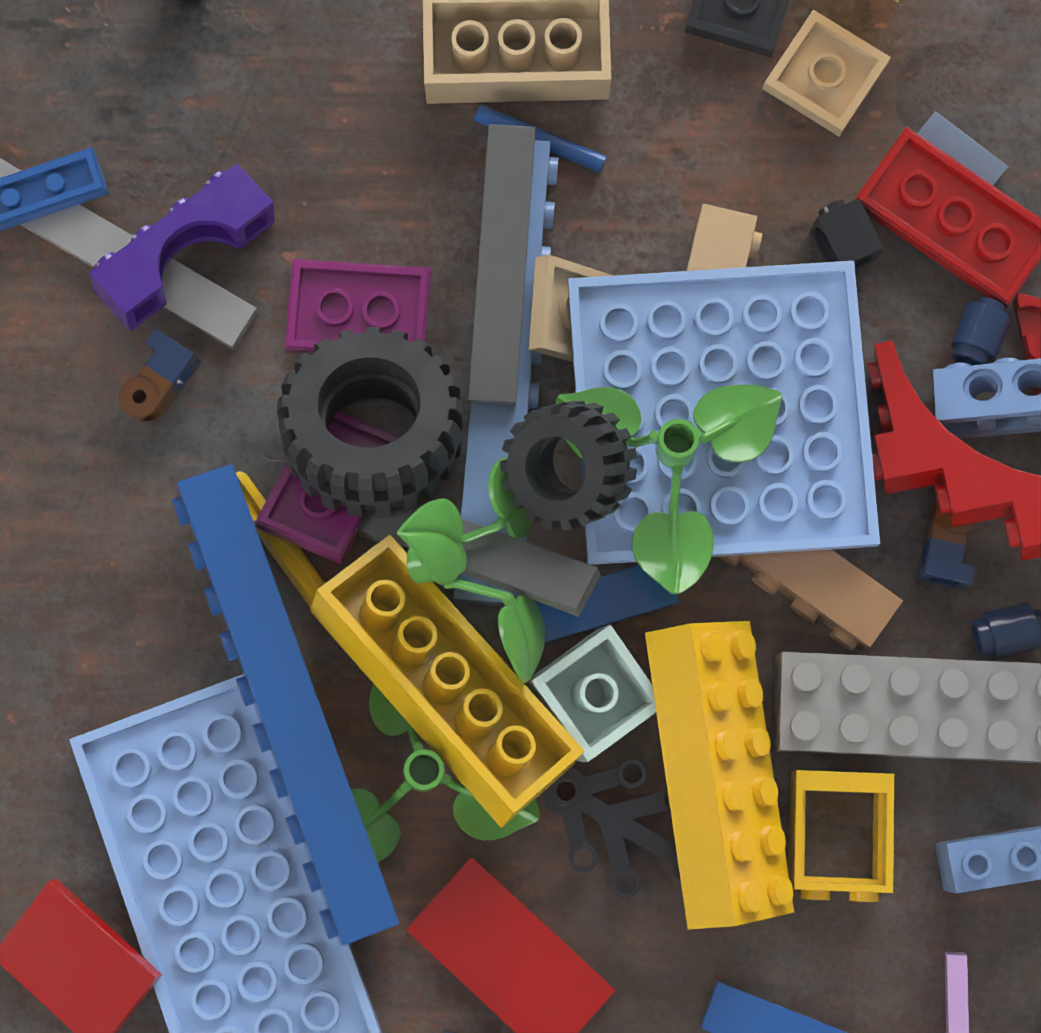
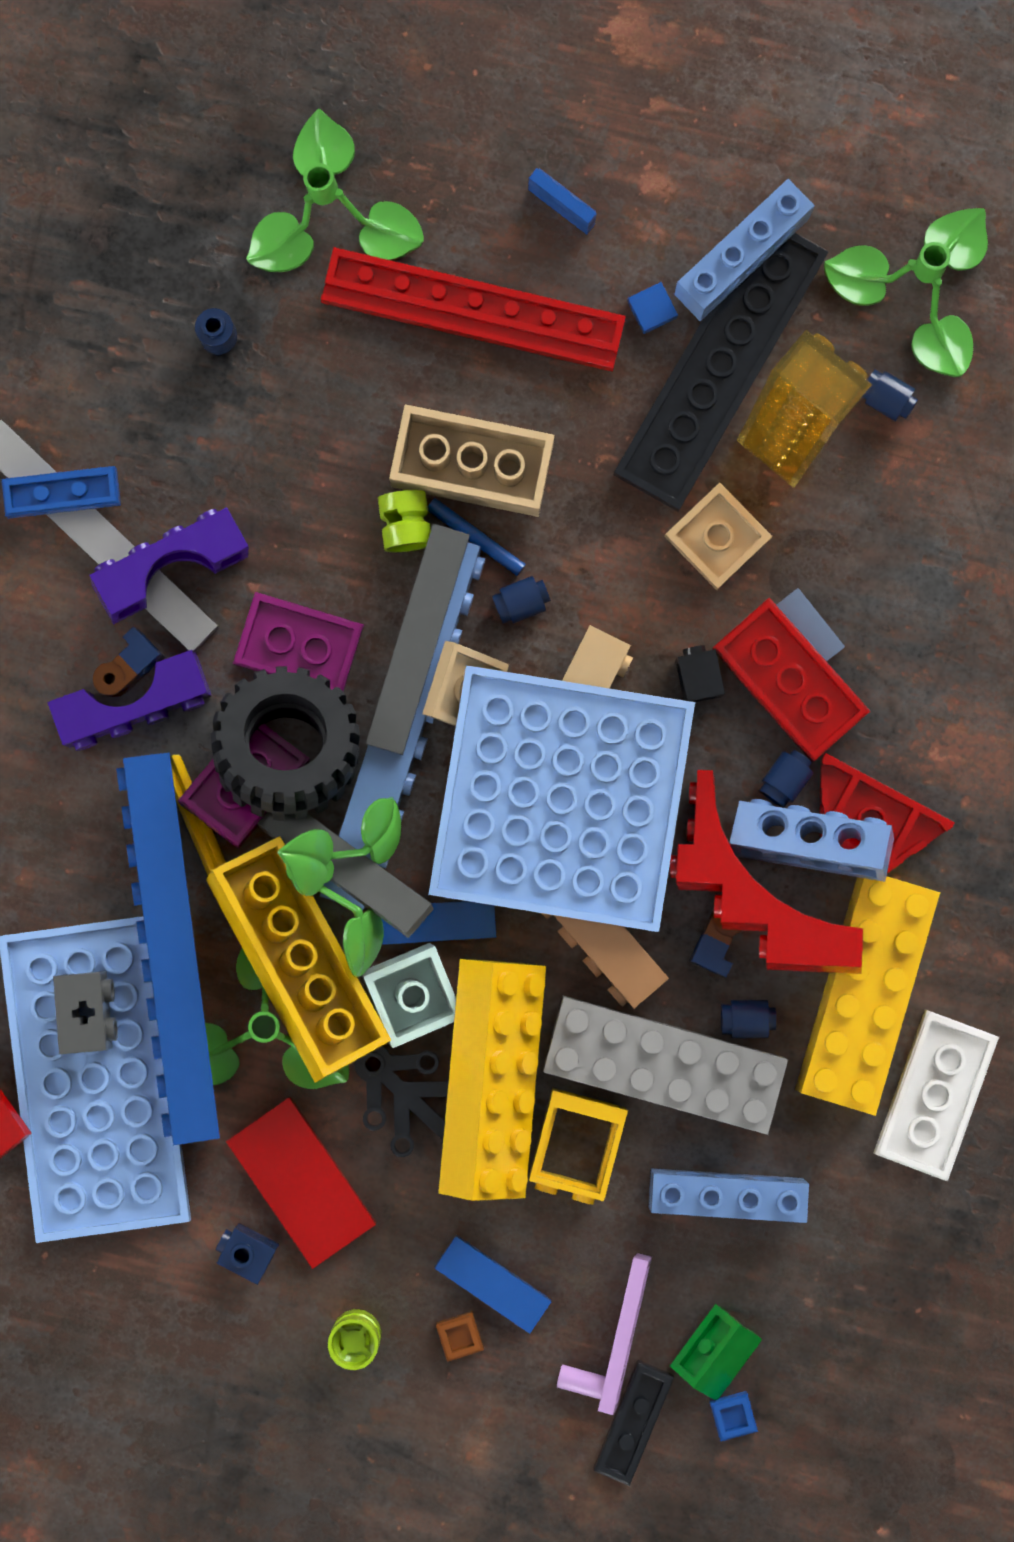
camera: 10 degrees right, 5 degrees up
black tyre [500,401,637,530] -> none
bright green plant [556,384,782,594] -> none
none -> dark purple arch [47,650,212,751]
none -> dark grey brick [53,971,118,1054]
none -> lime wheel [378,490,431,553]
none -> dark blue brick [492,576,551,624]

